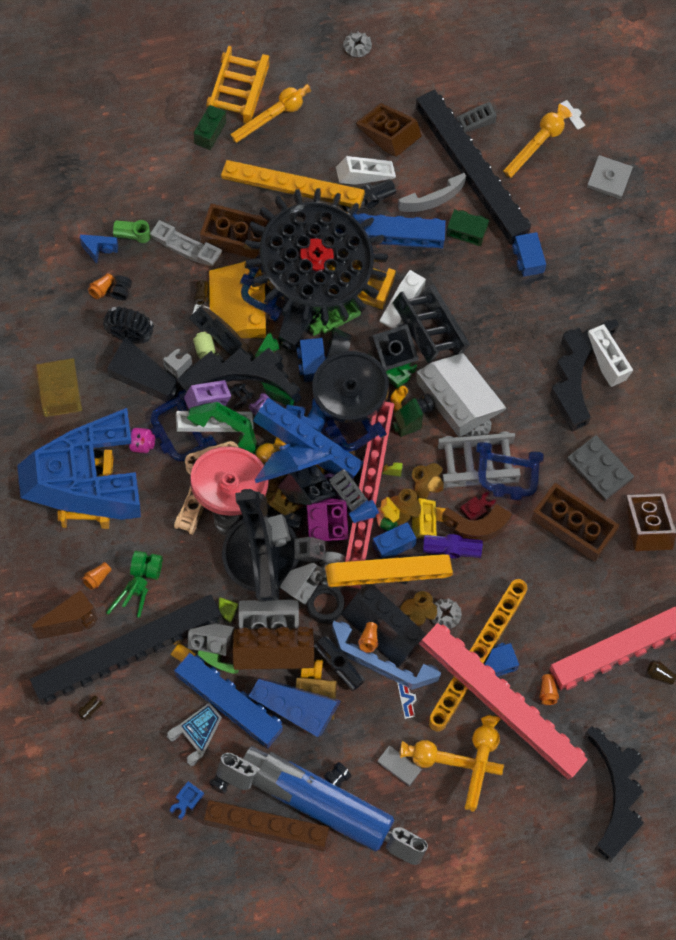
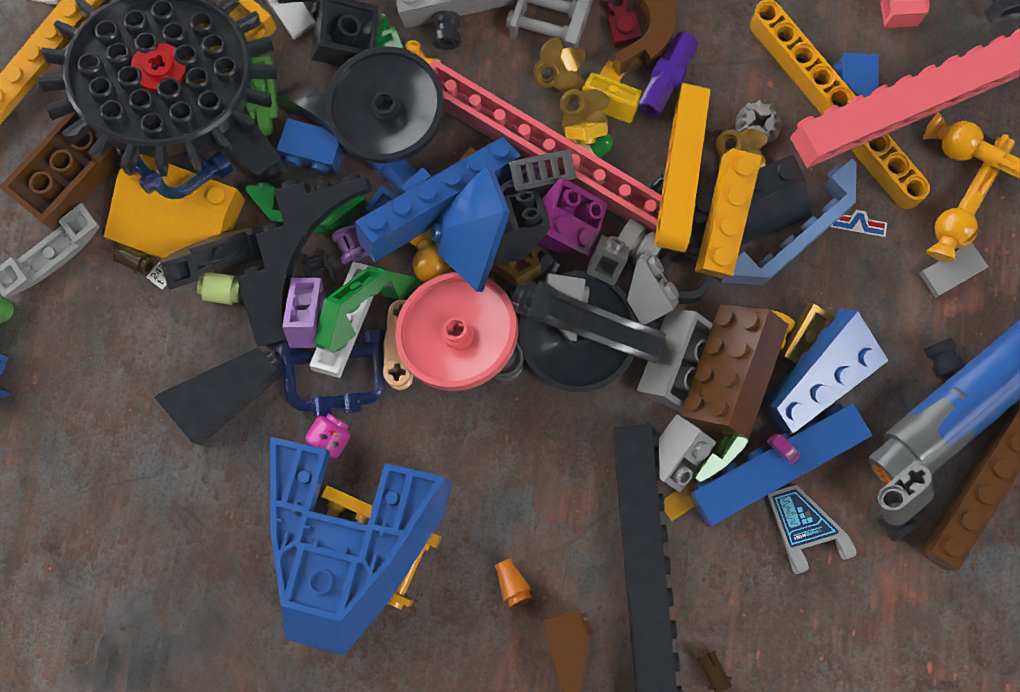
camera: 60 degrees left, 10 degrees up
clear yellow slope [37,358,82,417] -> none
orange cone [88,273,114,299] -> none
black gear [103,306,154,344] -> none
green plant [106,576,148,618] -> none
black wheel [110,275,132,301] -> none
green wheel [130,550,163,580] -> none
light grey hinge [163,349,192,386] -> none
blue plate [170,781,204,820] -> none
light nougat piece [174,486,204,535] -> none
lime tile [219,597,238,623] -> none
black piece [314,635,365,692] -> none
clear blue bar [325,417,387,452] -> none
blue cone [349,499,379,524] -> none
orange cone [358,622,378,653] -> none
blue brick [372,522,417,559] -> none
lime tile [382,463,403,477] -> none
dark green slope [391,398,423,437] -> none
orange cone [539,674,559,705] -> none
none -> light orange brick [695,148,762,279]
none -> magenta tile [766,434,800,465]

